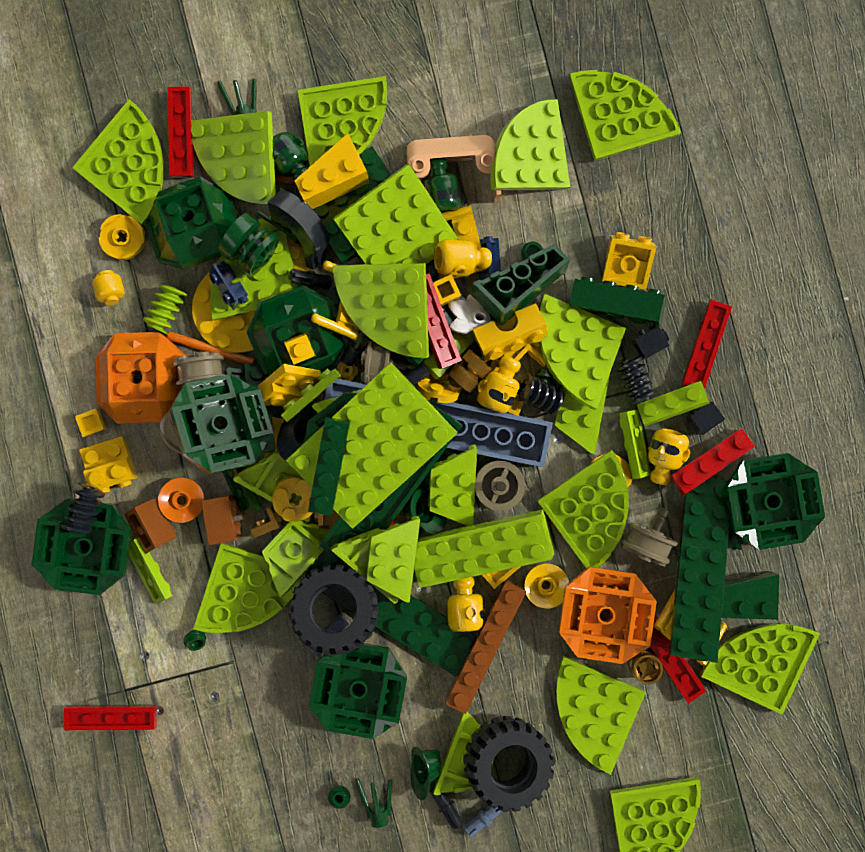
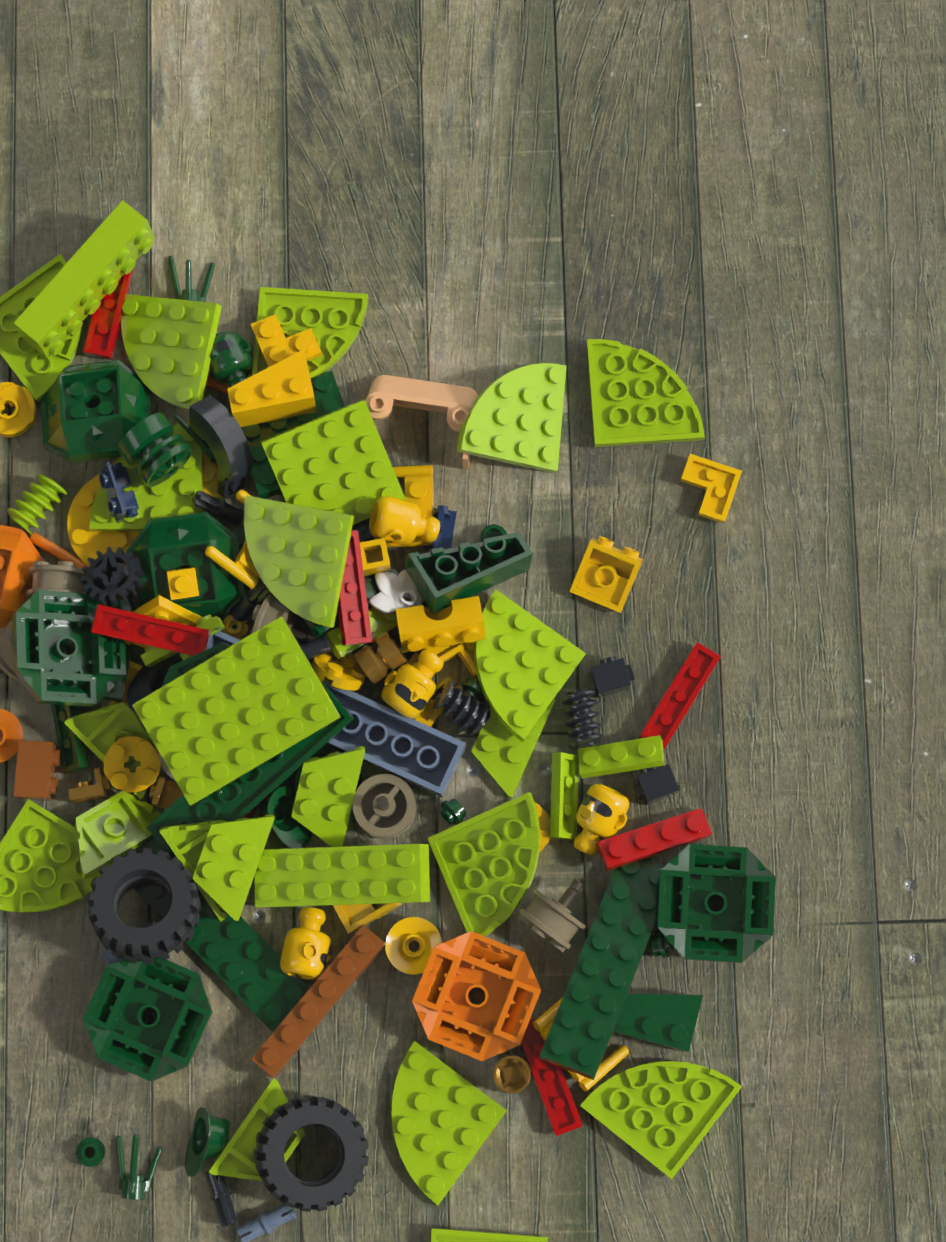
camera: 15 degrees right, 10 degrees down
dark green plate [308,417,350,516] -> none
dark green piece [423,157,461,213] -> none
dark green wedge [569,277,666,328] -> none
none -> lime brick [14,200,155,360]
none -> black gear [80,547,144,607]
none -> red plate [91,604,210,656]
none -> yellow plate [251,314,322,367]
none -> dark green plate [440,799,466,825]
none -> yellow plate [681,454,742,524]

